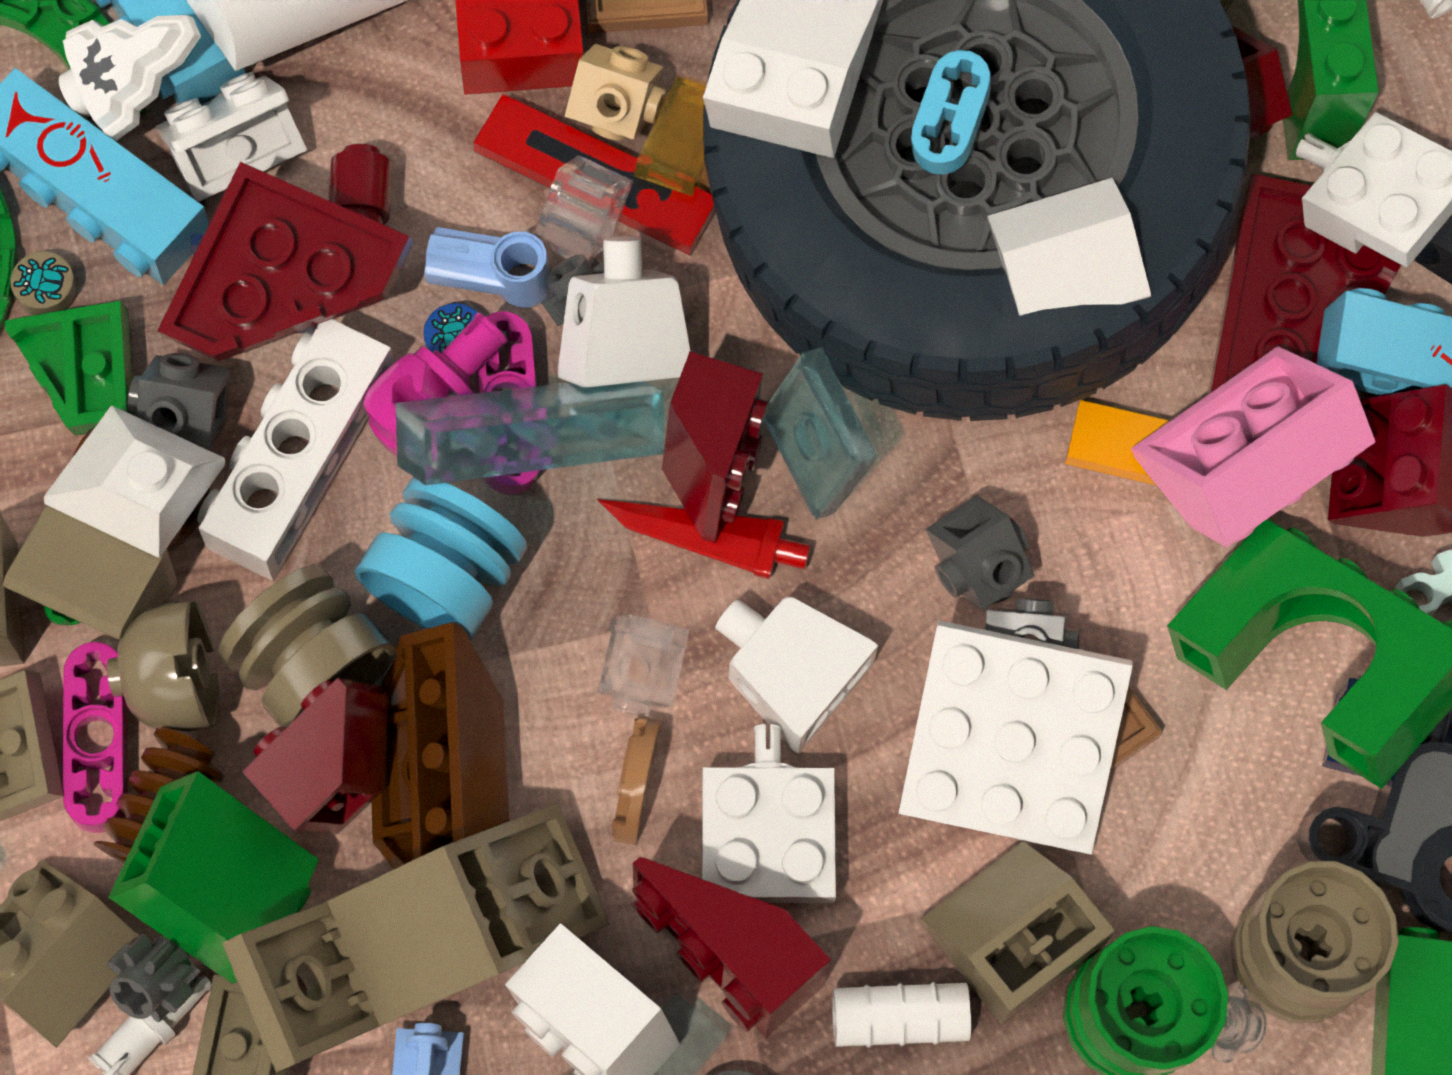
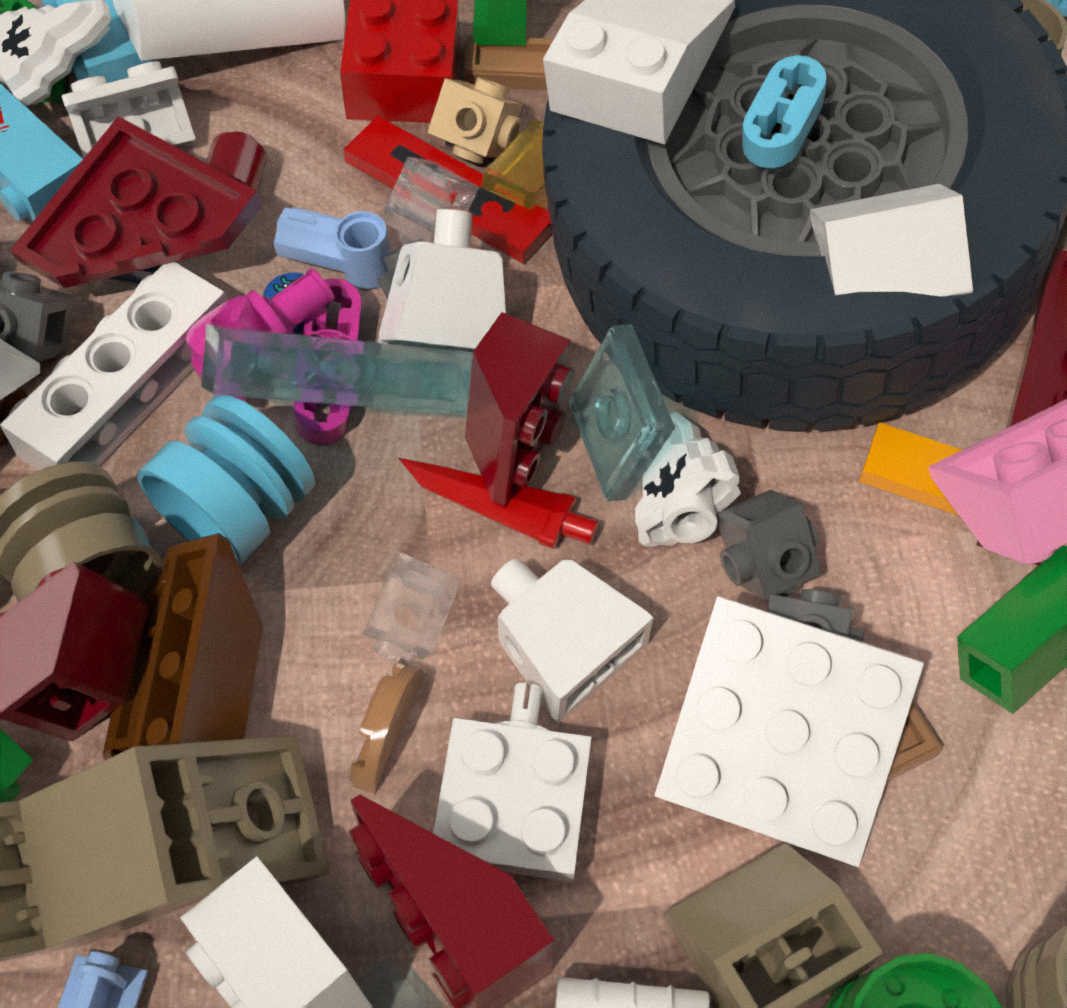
camera: 10 degrees right, 10 degrees down
none -> white rock [635,411,741,547]

